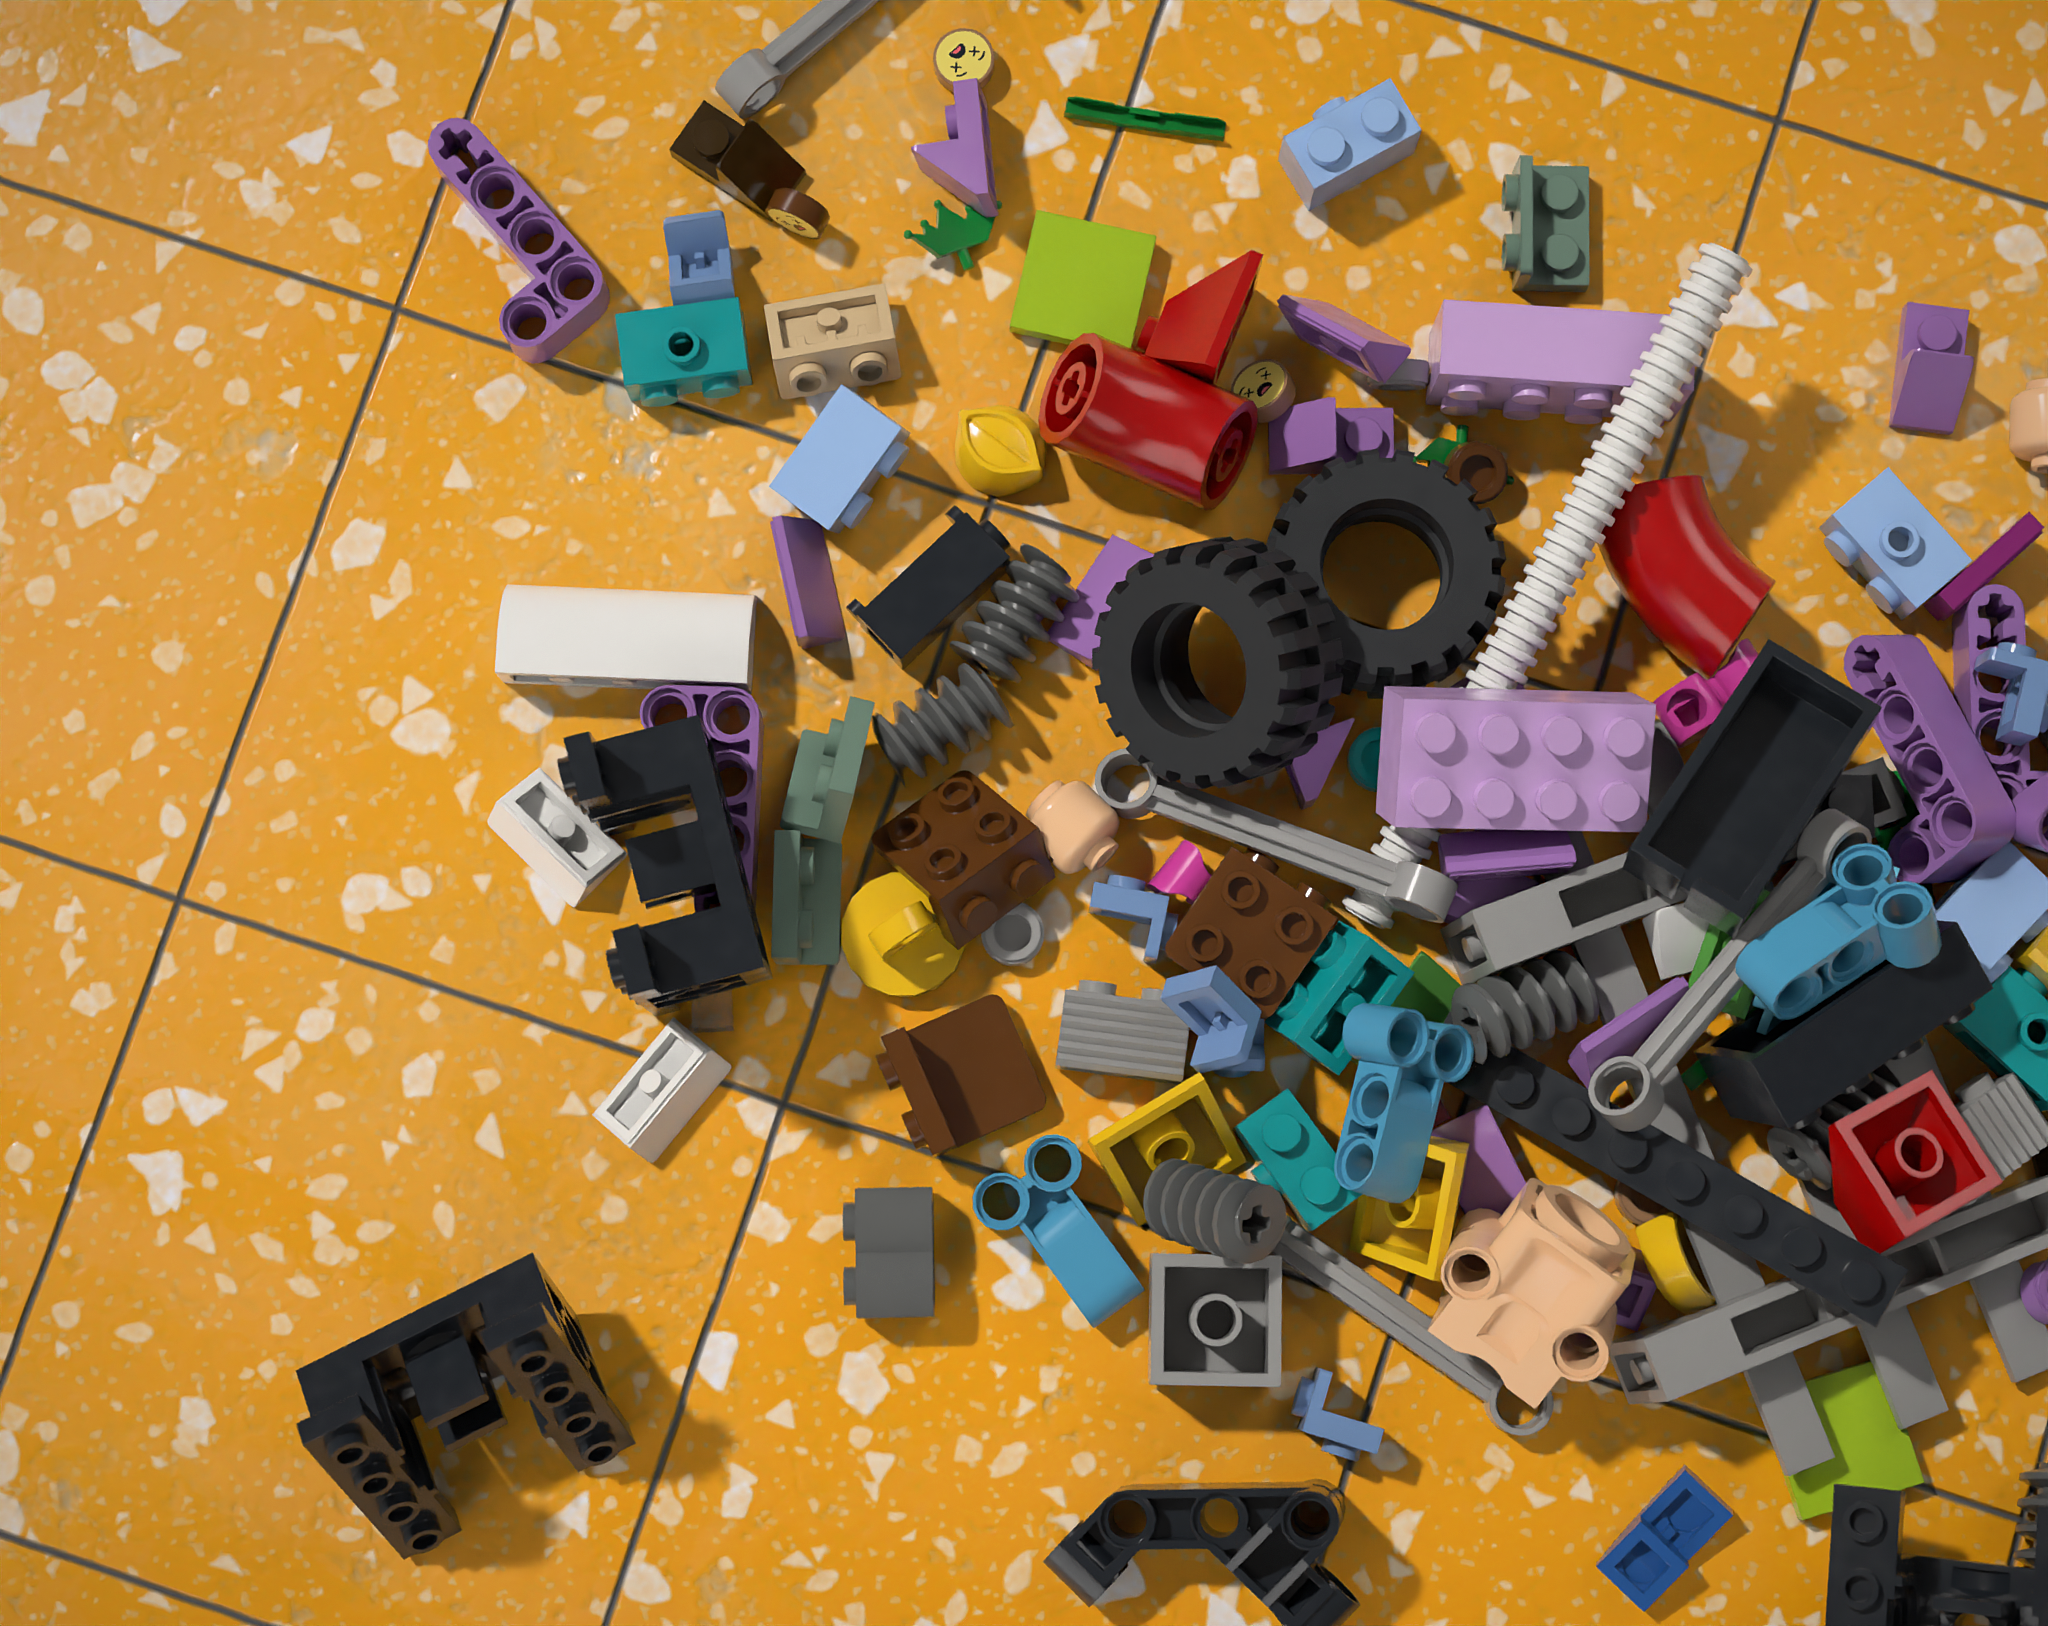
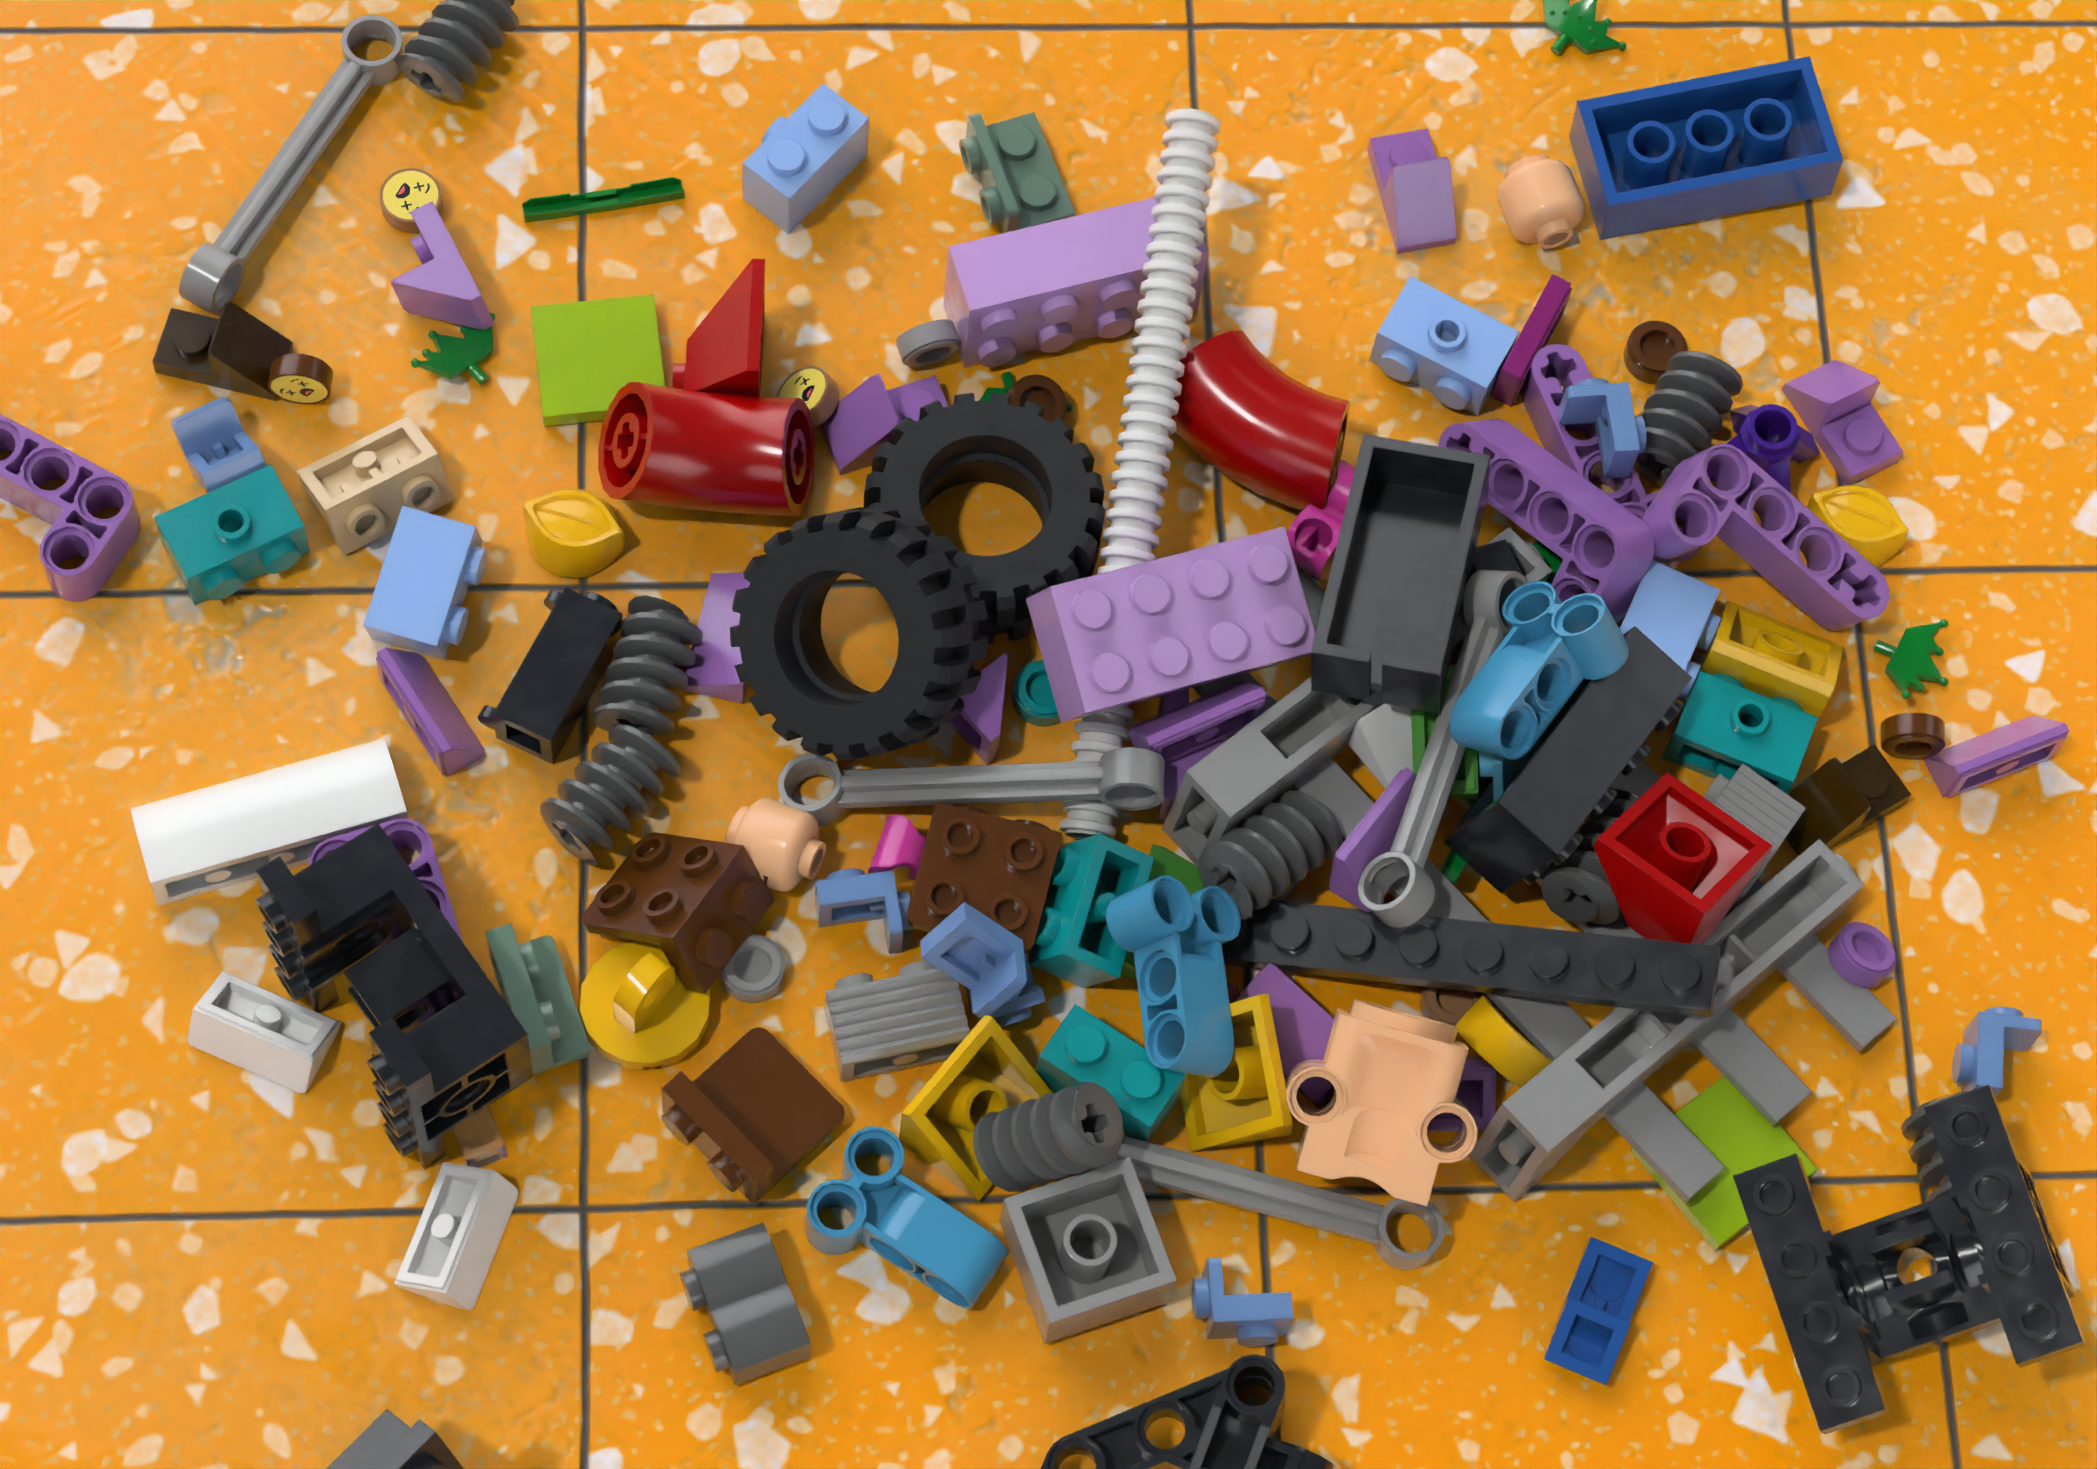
camera: 30 degrees left, 15 degrees down
sand green bracket [780,696,875,843] -> none
medium lavender slope [1277,294,1411,383] -> none

